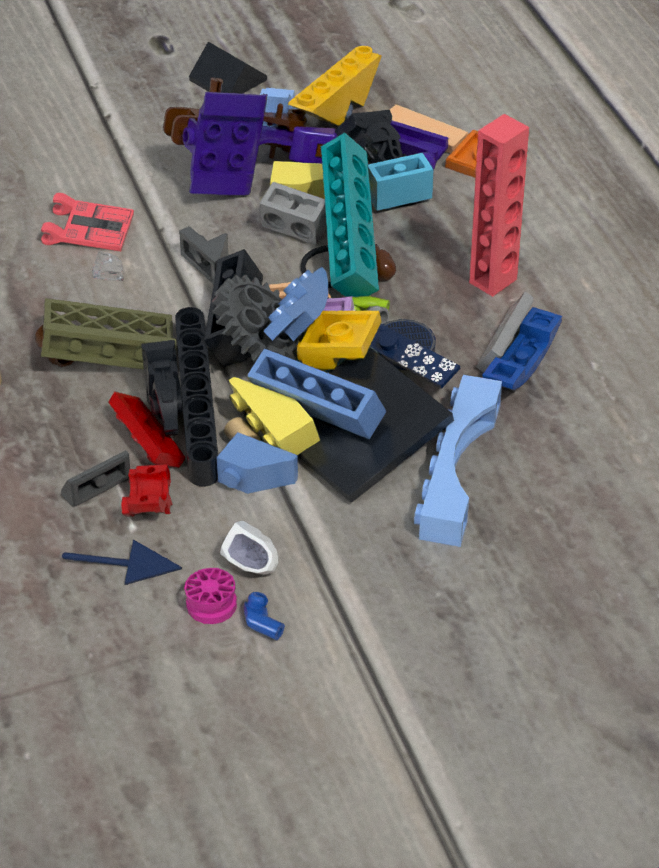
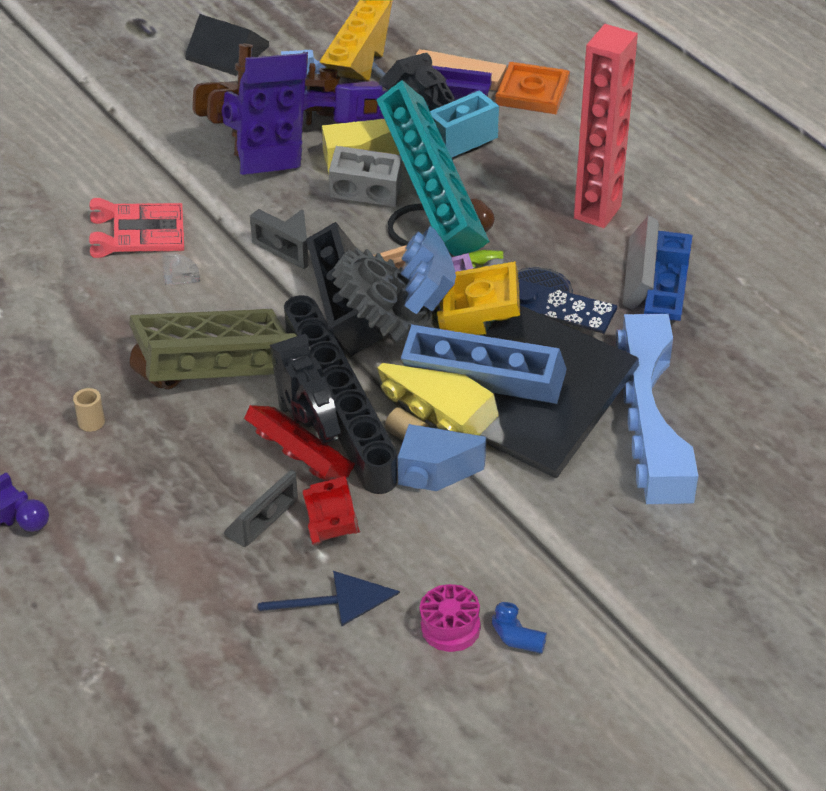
camera: 15 degrees left, 0 degrees up
rock [220,521,278,575] -> none

